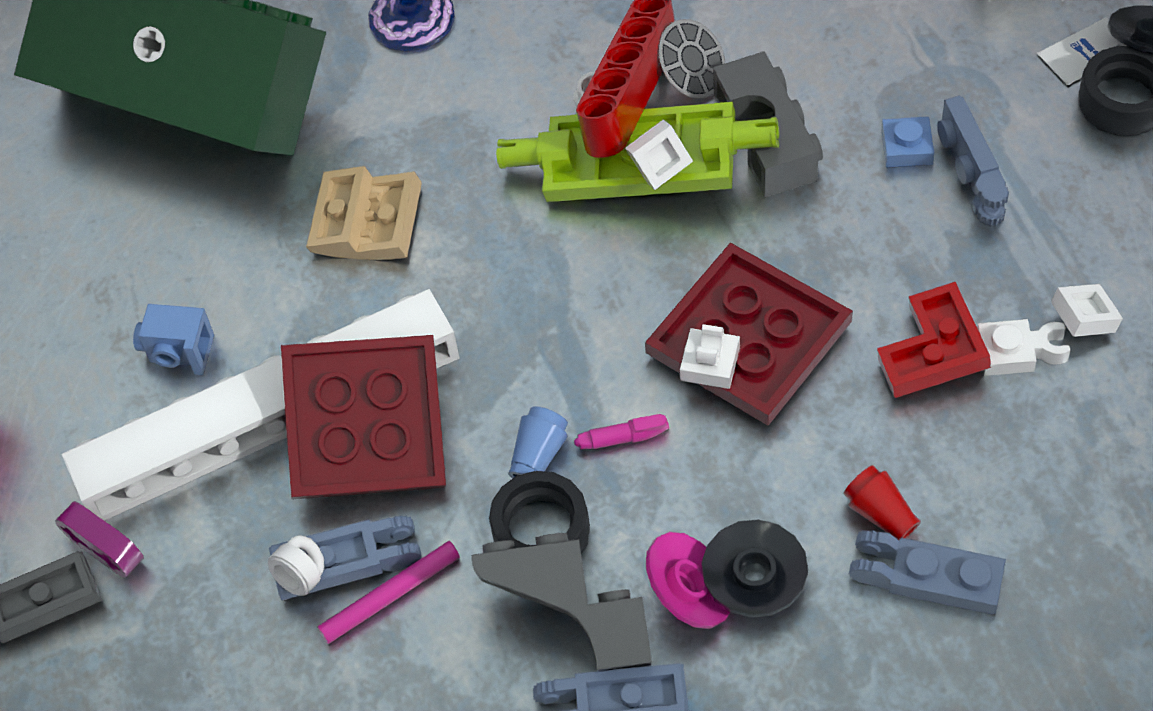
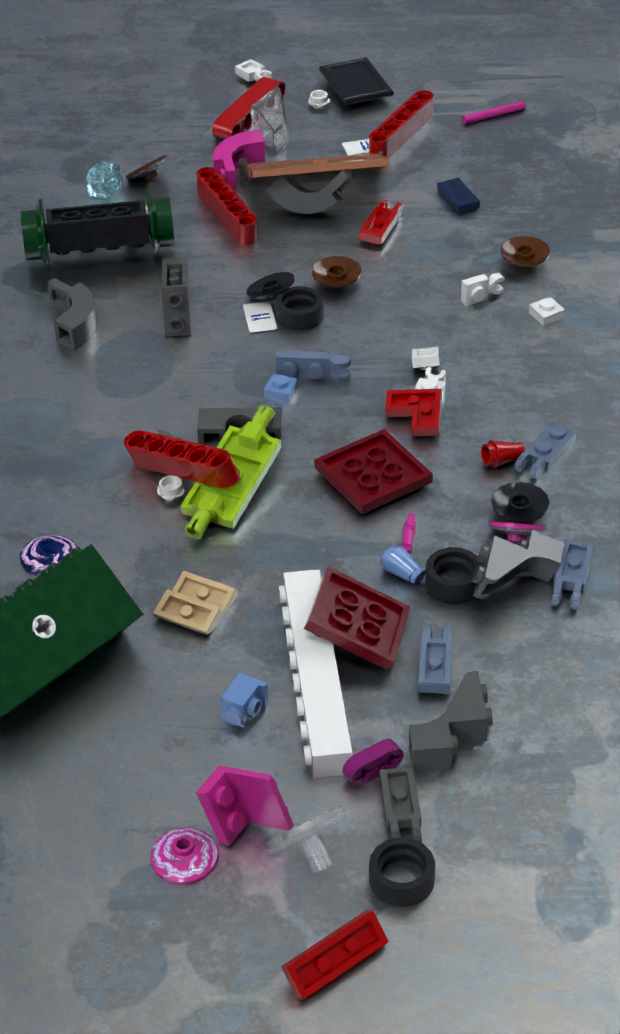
camera: 75 degrees left, 15 degrees down
white tile [268,535,324,596] -> none
dark pink bar [317,541,460,644] -> none
white tile [625,119,693,190] -> none
white tile [680,324,740,389] -> none
none -> dark grey arch [409,671,493,772]

